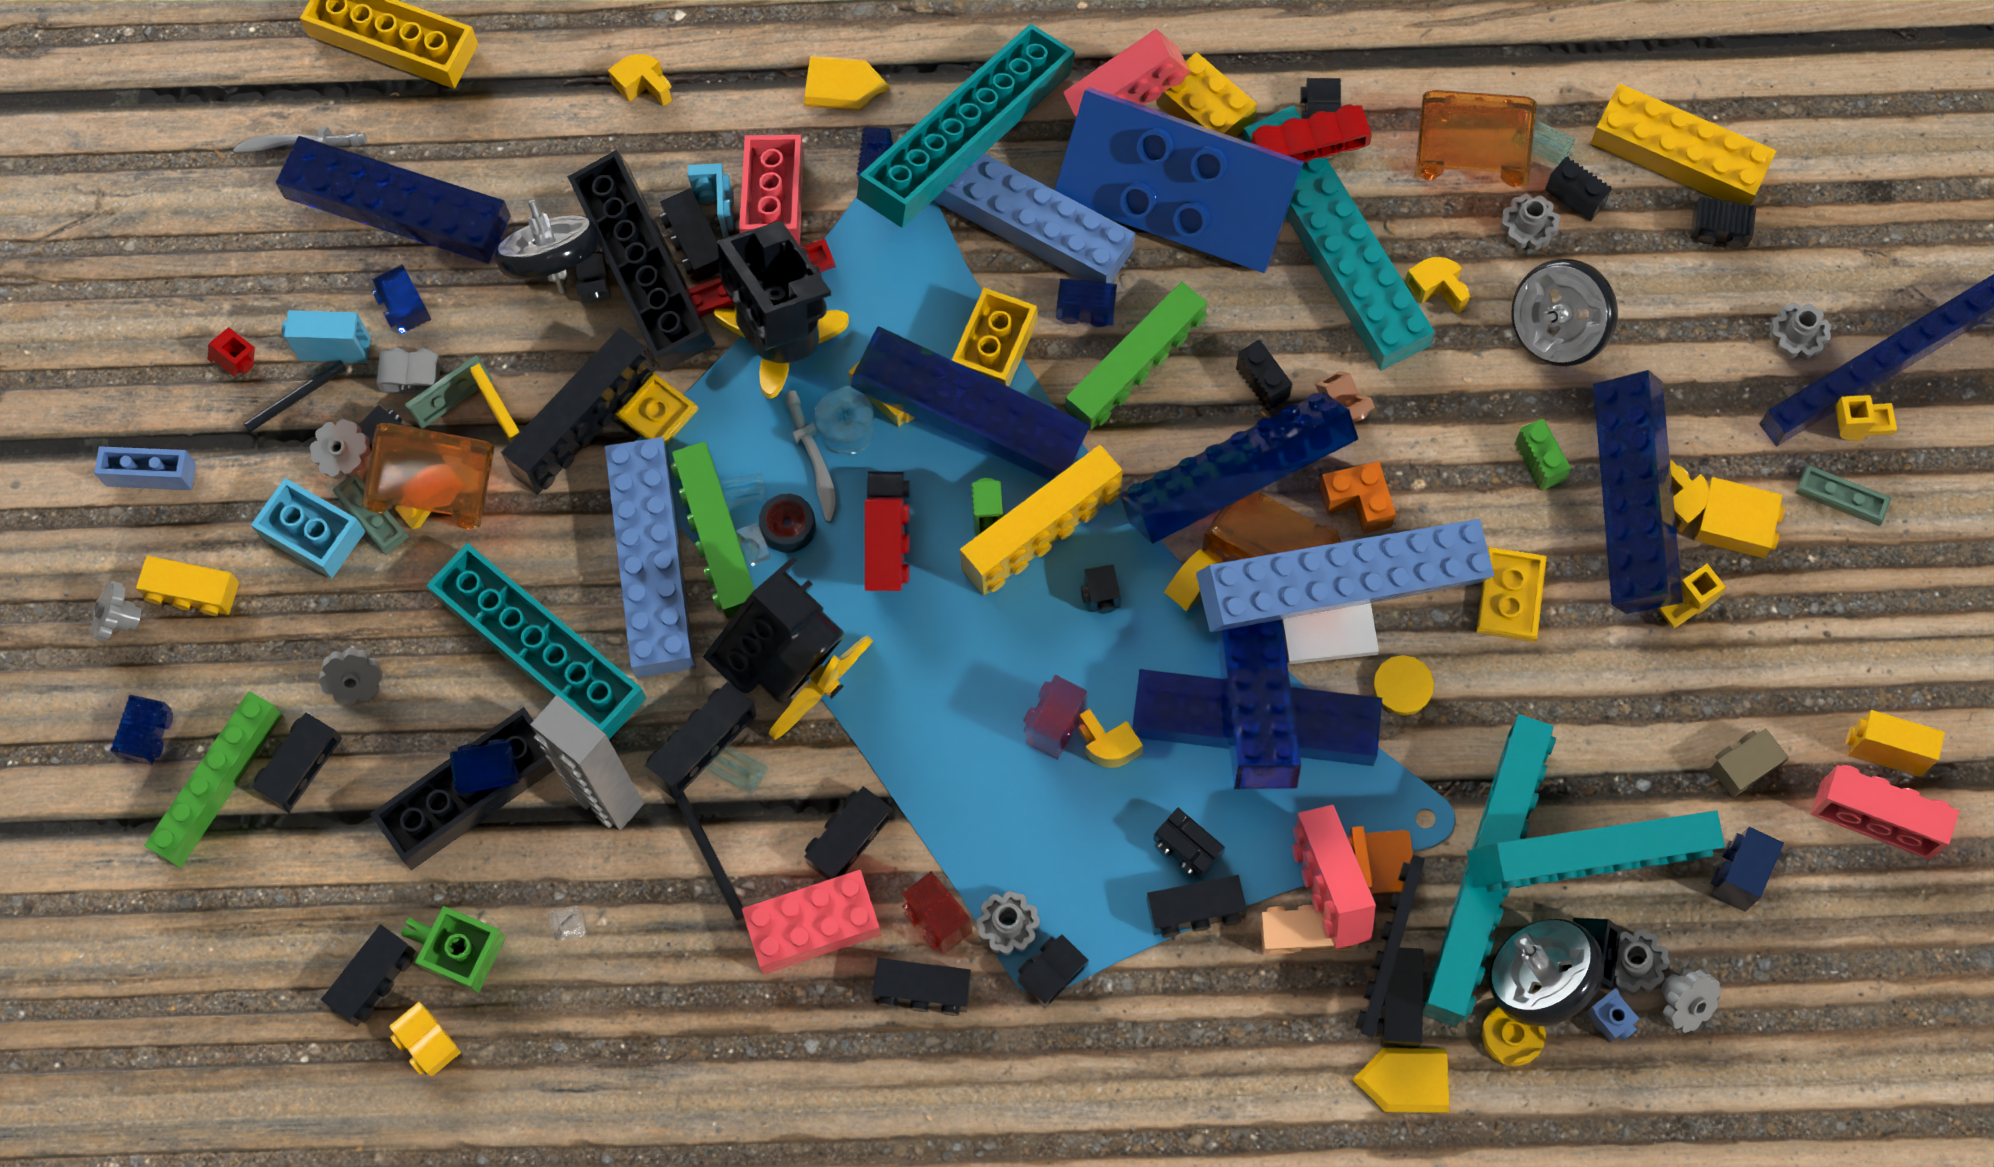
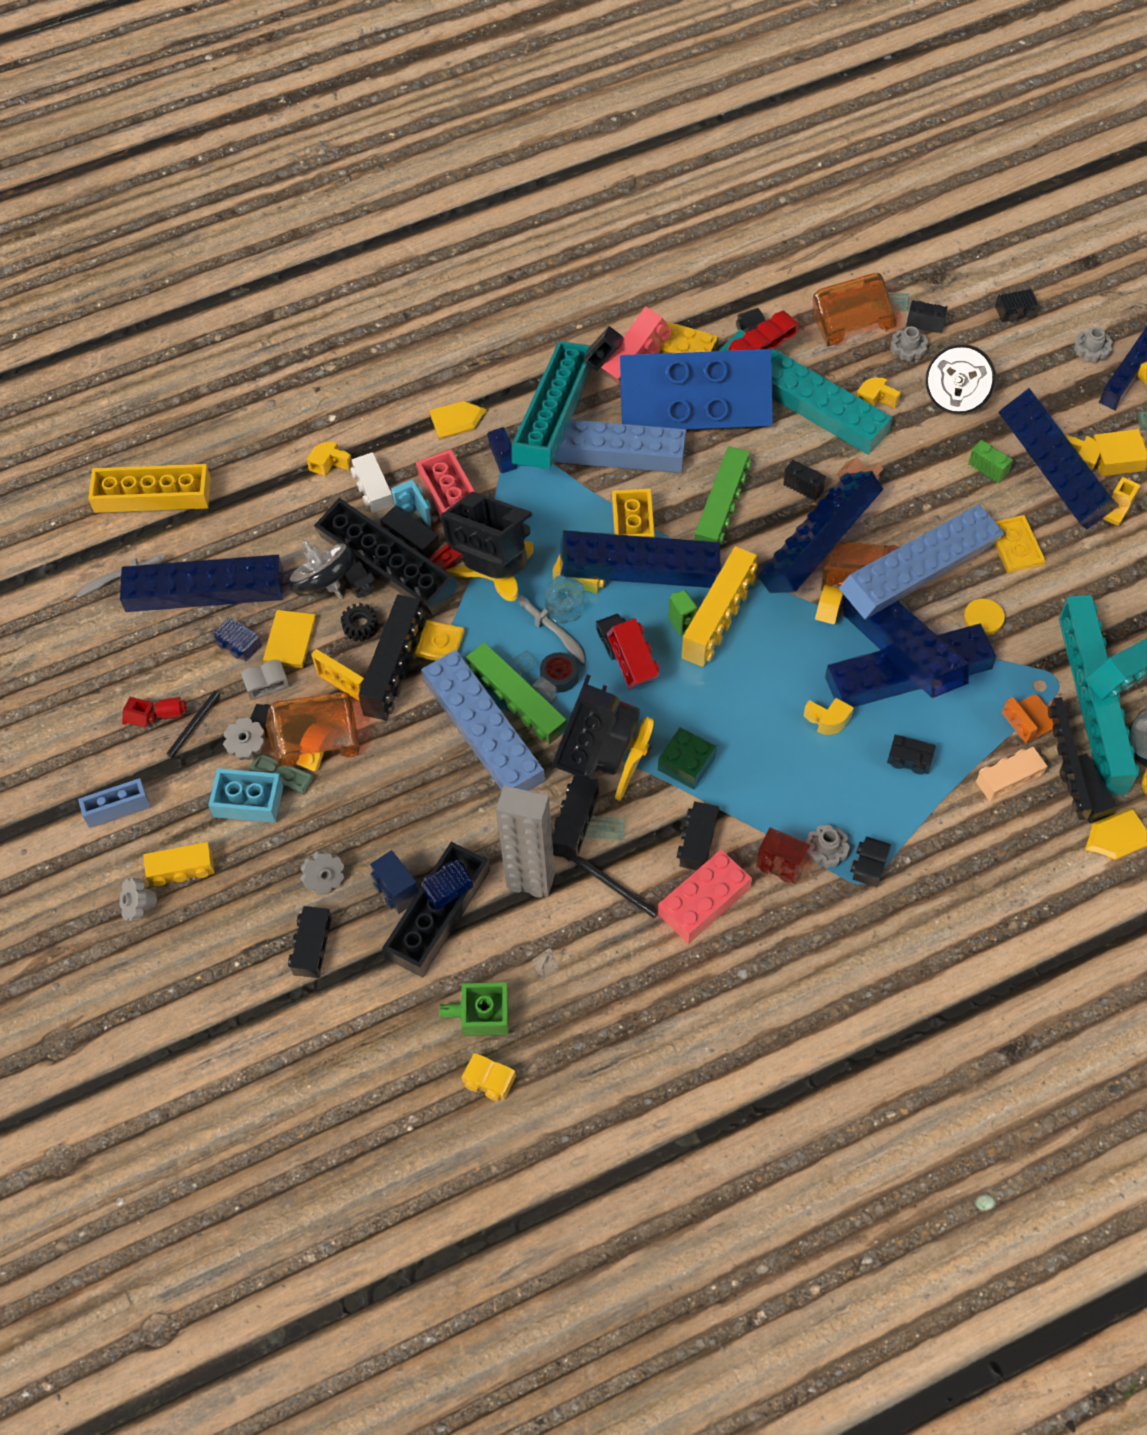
camera: 25 degrees left, 10 degrees down
clear blue brick [111,695,173,766] -> none
bright green brick [144,691,284,869] -> none
medium azure brick [282,310,371,363] -> none
black brick [321,924,416,1027] -> none
sand green tile [405,355,493,429] -> none
teal brick [426,543,647,739] -> none
black brick [872,958,972,1016] -> none
clear pink brick [1023,674,1088,760] -> none
clear blue brick [1056,278,1117,327] -> none
black brick [1081,564,1121,614] -> none
black brick [1146,875,1247,938] -> none
white tile [1281,603,1379,664] -> none
coral brick [1292,805,1376,949] -> none
orange brick [1319,461,1396,534] -> none
yellow brick [1590,83,1777,205] -> none
none -> red brick [155,696,187,720]
none -> yellow tile [263,610,316,668]
none -> black tyre [341,603,378,642]
none -> white brick [350,452,394,513]
none -> dark blue brick [370,850,418,914]
none -> black brick [583,326,623,371]
none -> dark green brick [658,727,716,789]

